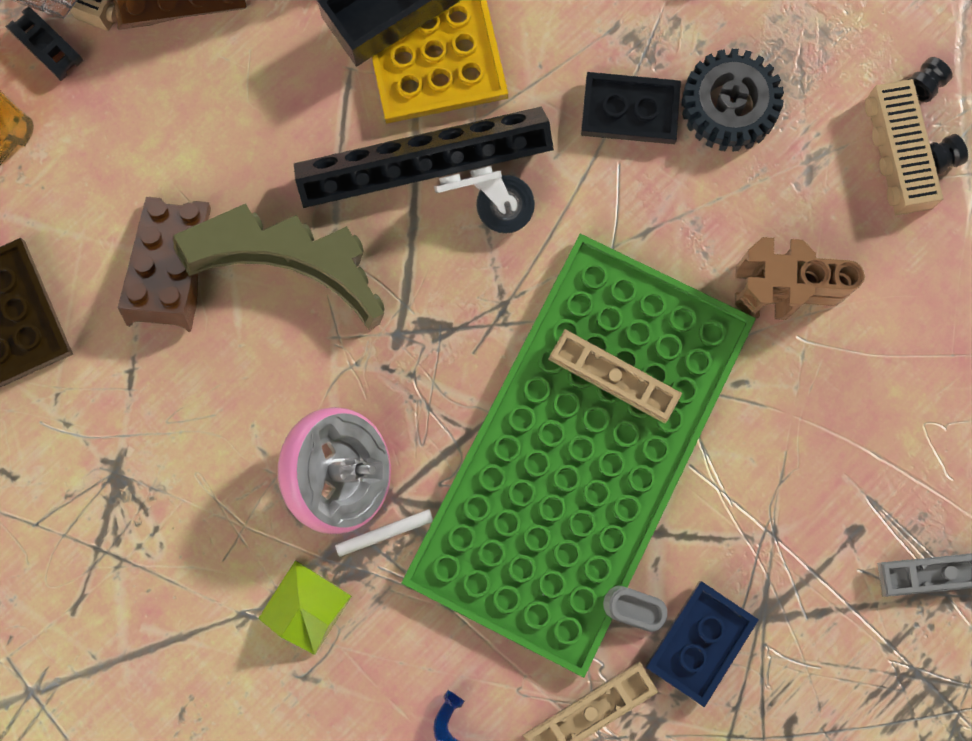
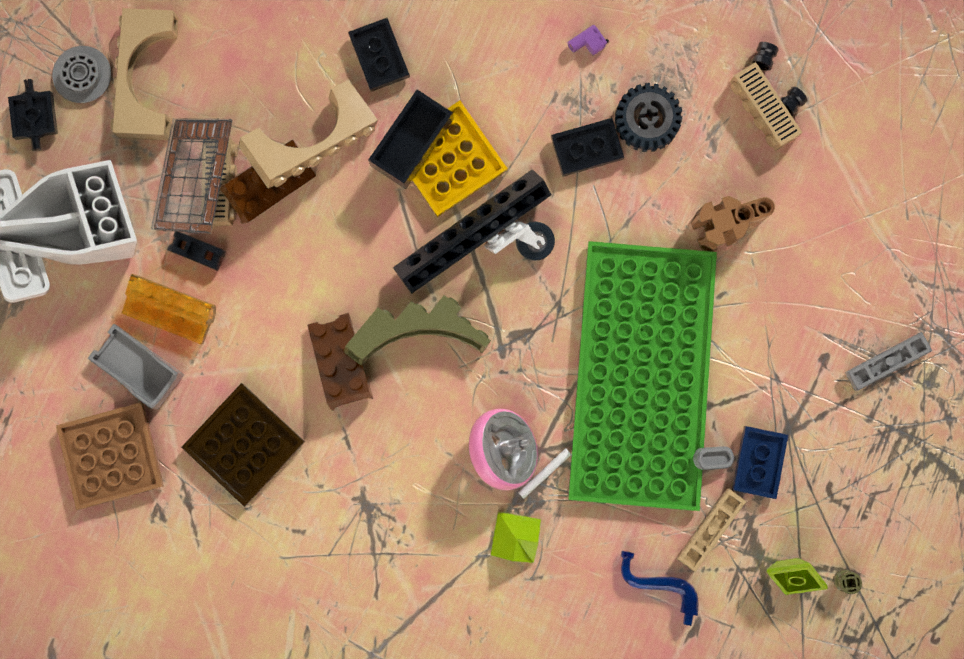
camera: 25 degrees left, 5 degrees up
tan plate [548,329,682,424] -> none

